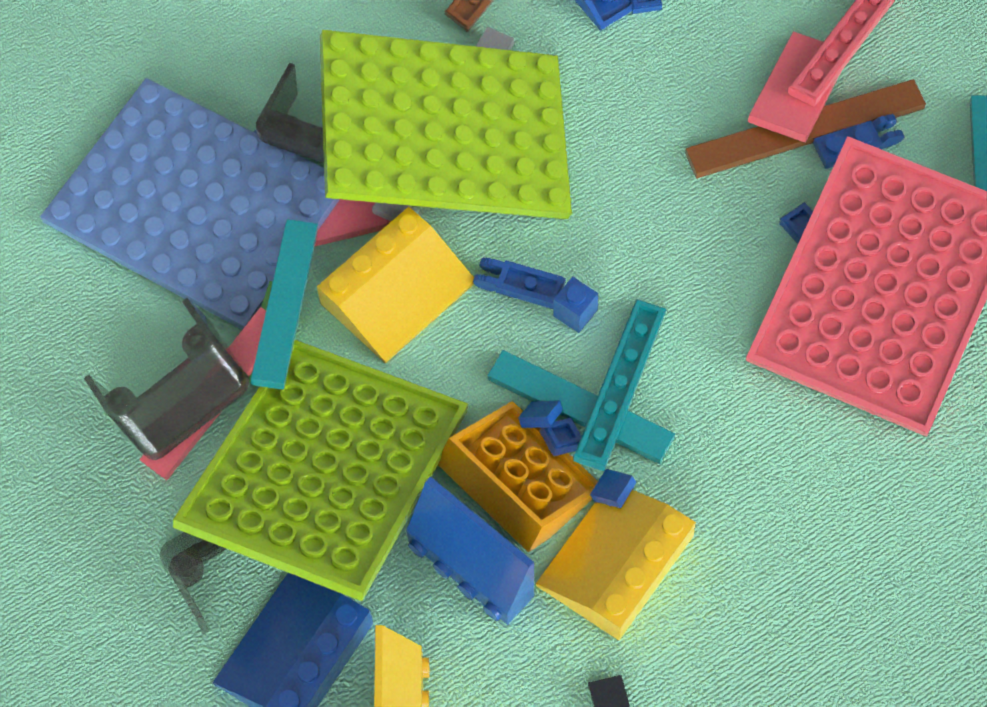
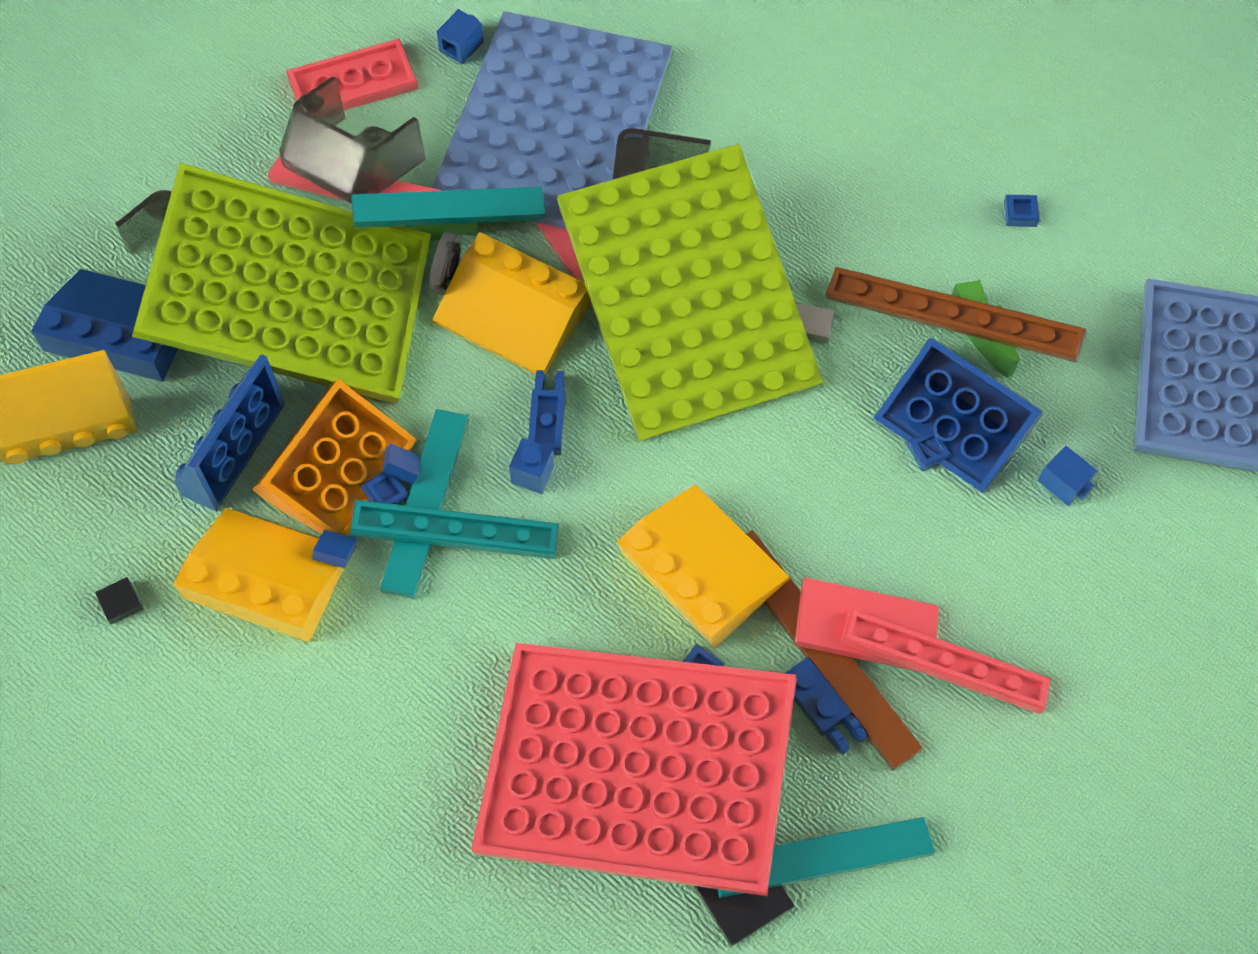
camera: 70 degrees right, 0 degrees up
none -> coral tile [286,38,418,122]
none -> dark grey tile [429,231,461,295]
none -> blue brick [436,9,484,64]
none -> yellow slope [617,485,790,649]

